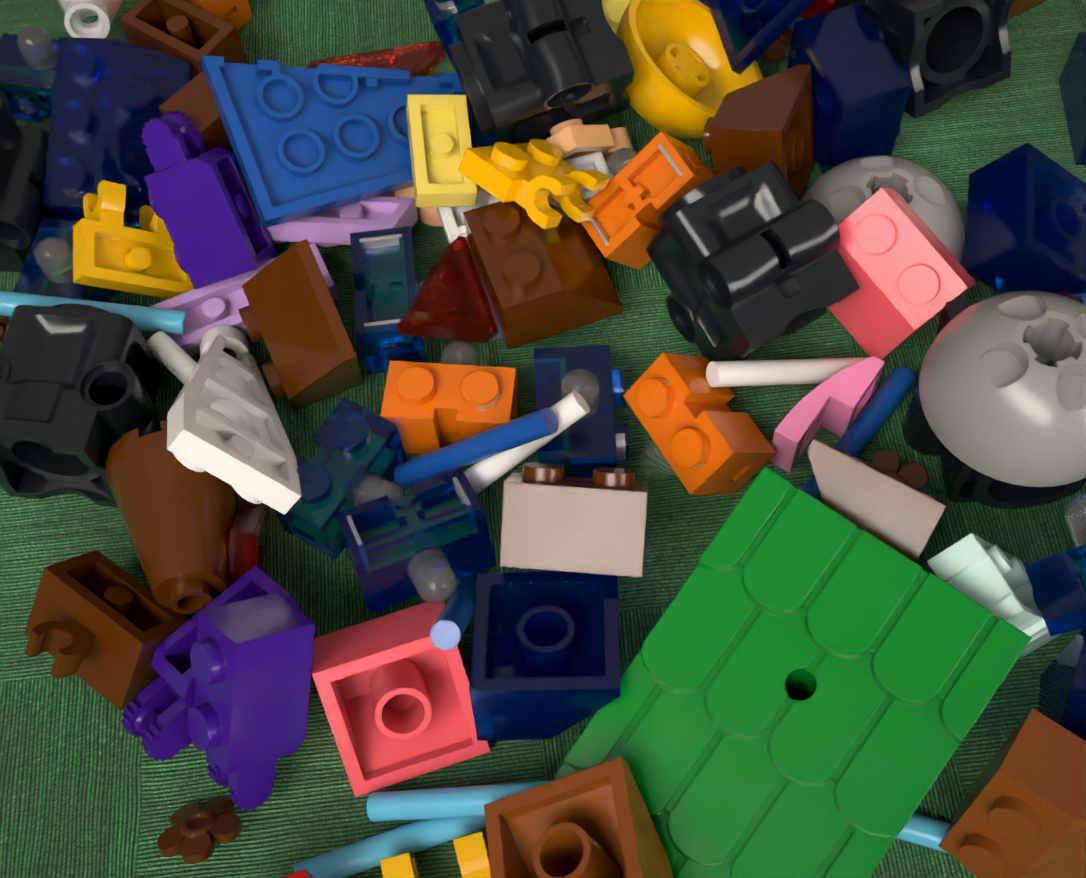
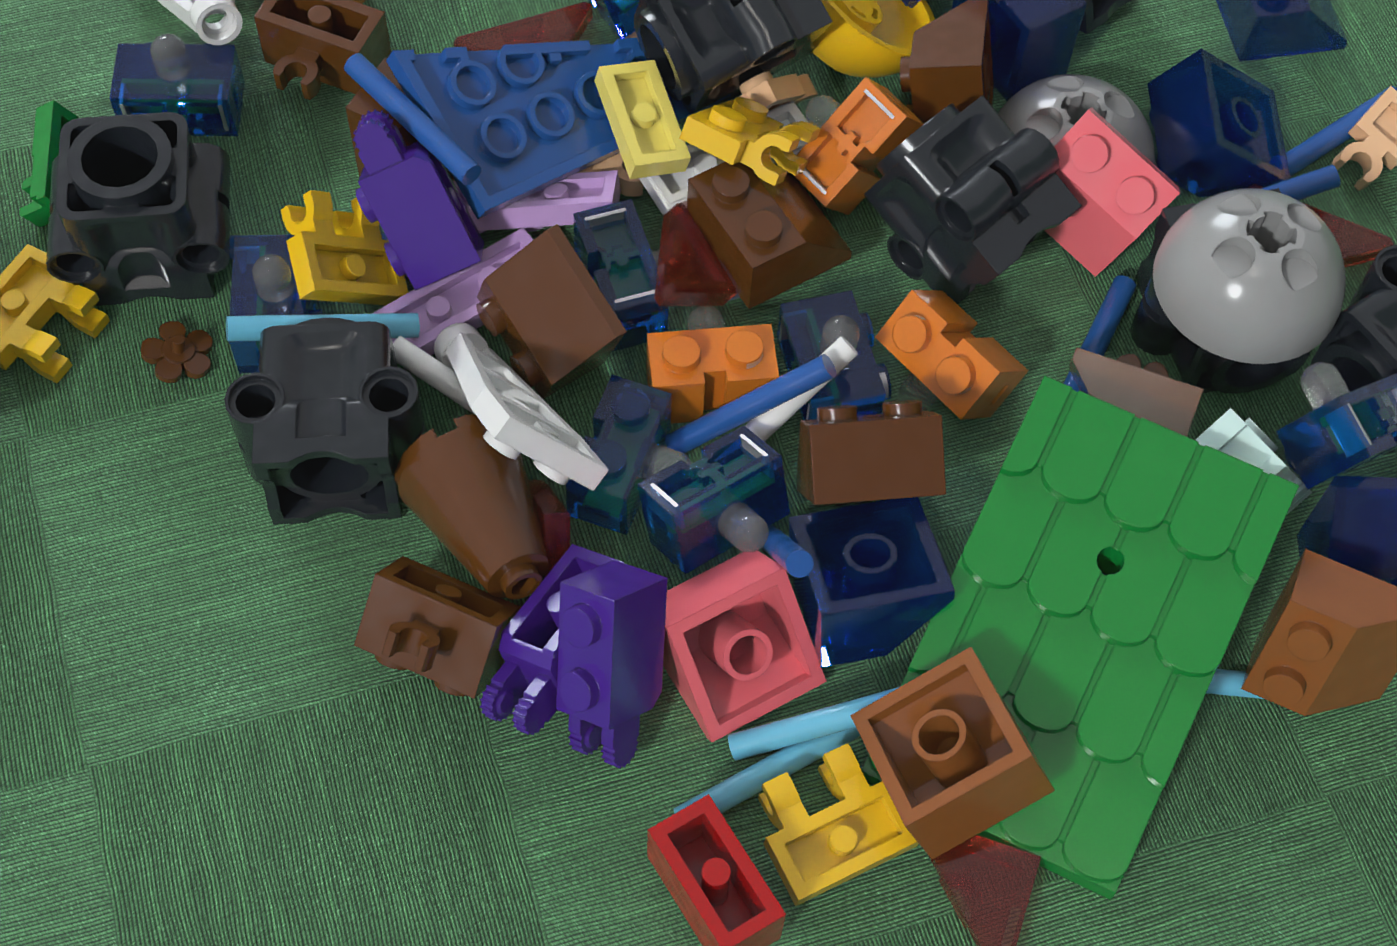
camera: 20 degrees left, 0 degrees up
clear blue slope [42,37,194,226] -> none
reddish brown plant [157,797,242,864] -> none
white bar [706,357,869,387] -> none
bright pink slope [769,356,885,473] -> none
none -> blue bar [344,53,482,185]

